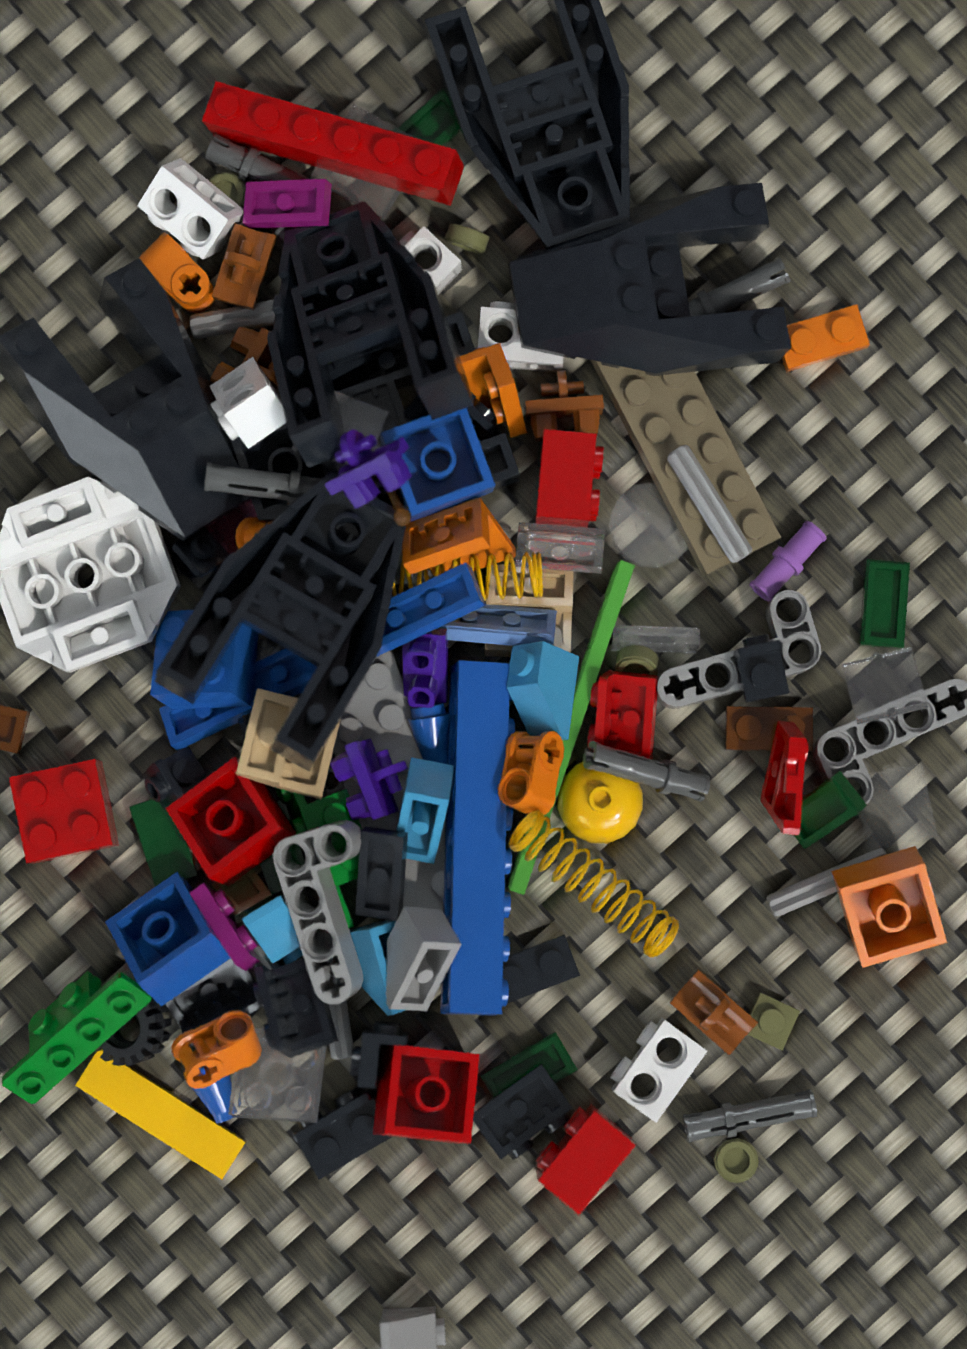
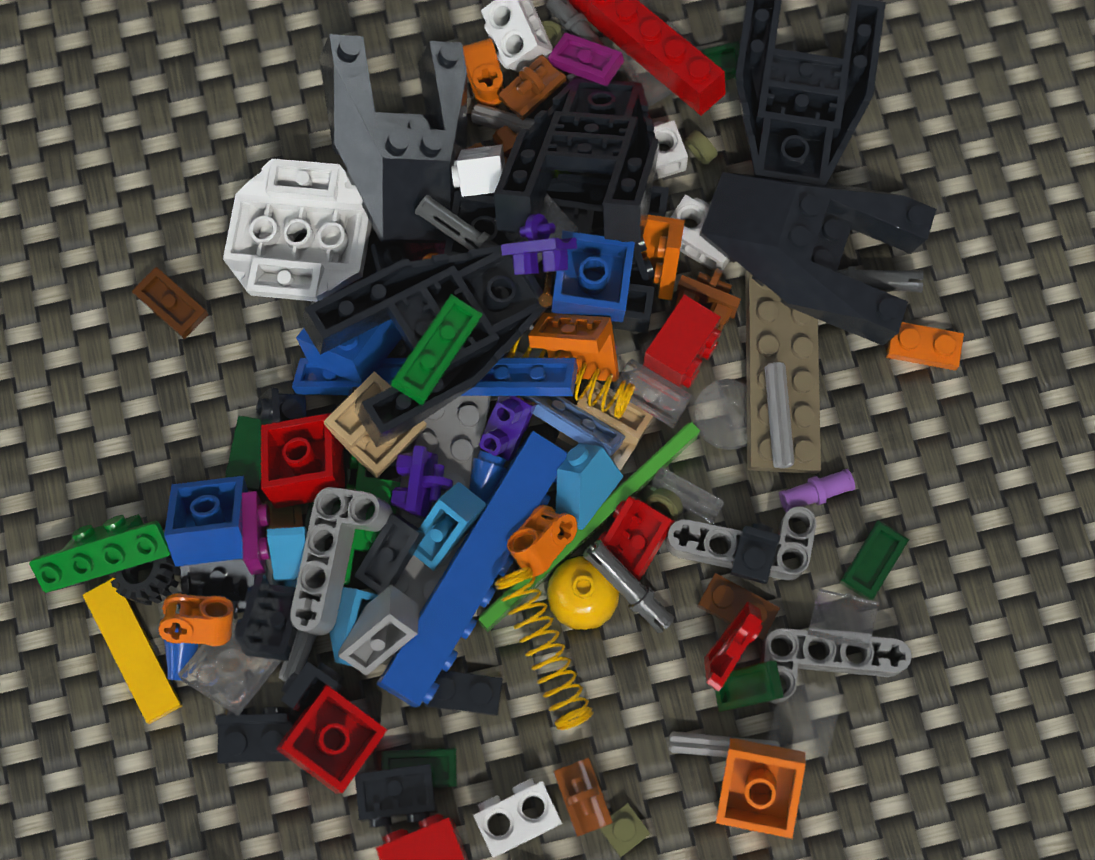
camera: 30 degrees right, 10 degrees down
red brick [9,759,119,864] -> none
none -> green tile [391,294,483,406]

